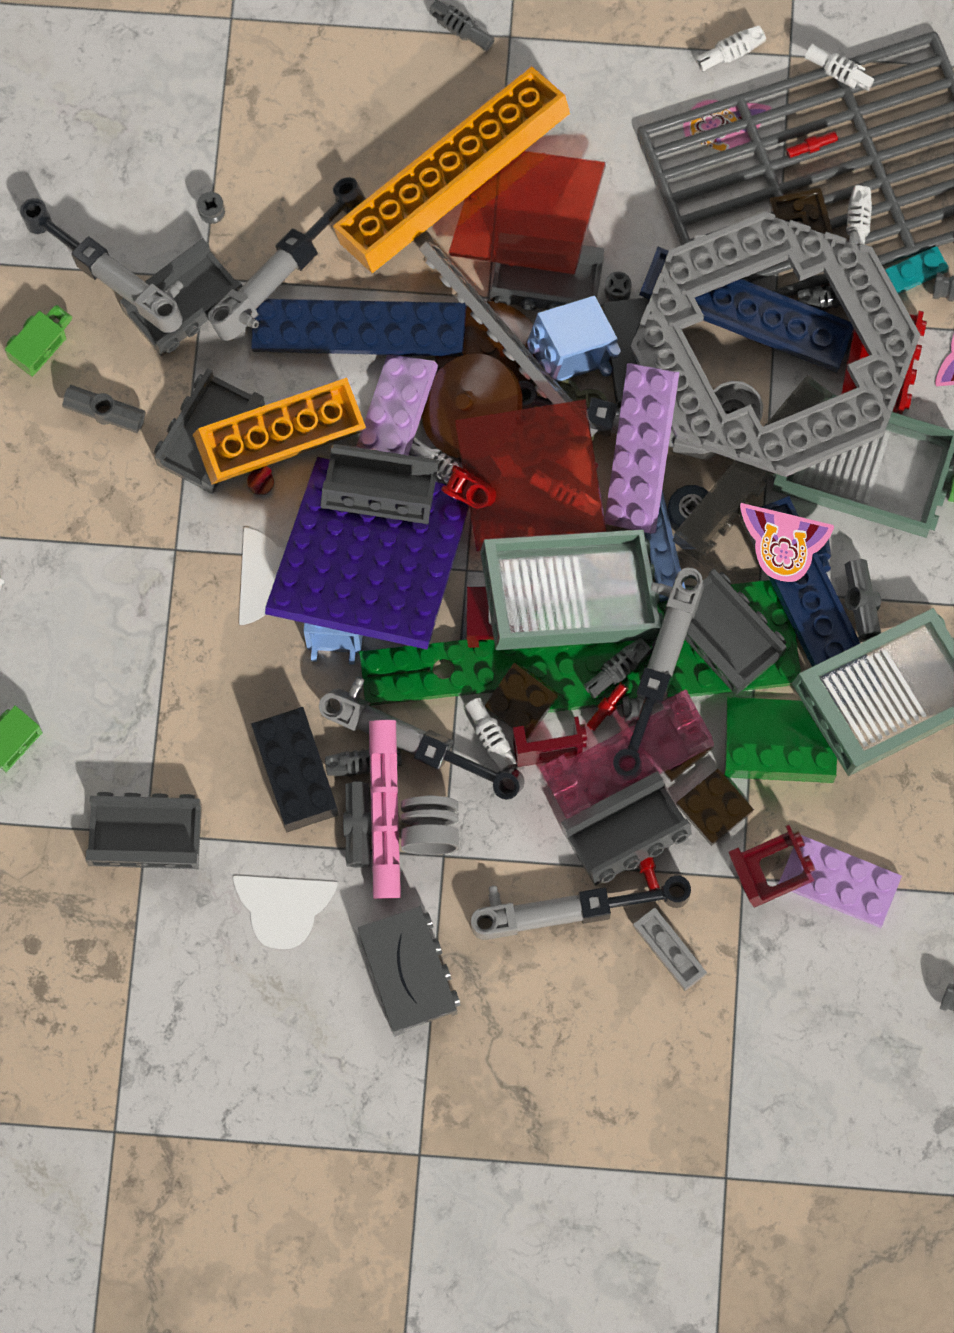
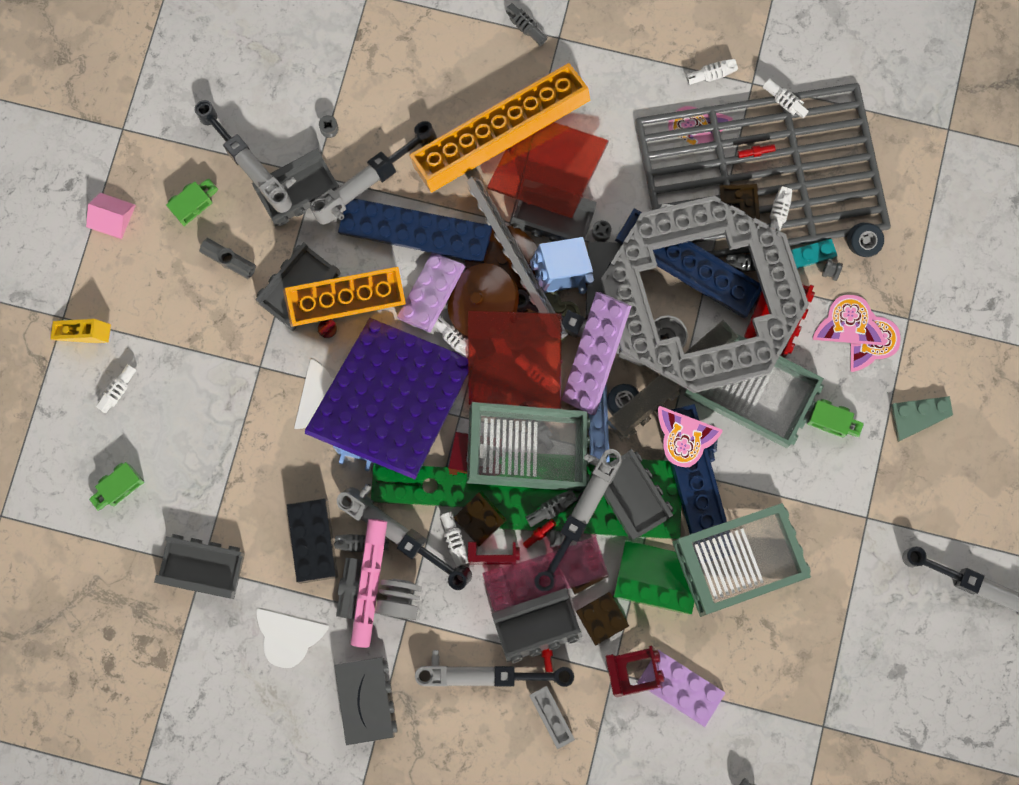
camera: 10 degrees right, 5 degrees up
dark grey panel [321,444,438,524] -> none
red piece [441,465,496,508] -> none
dark grey piece [844,559,881,642] -> none

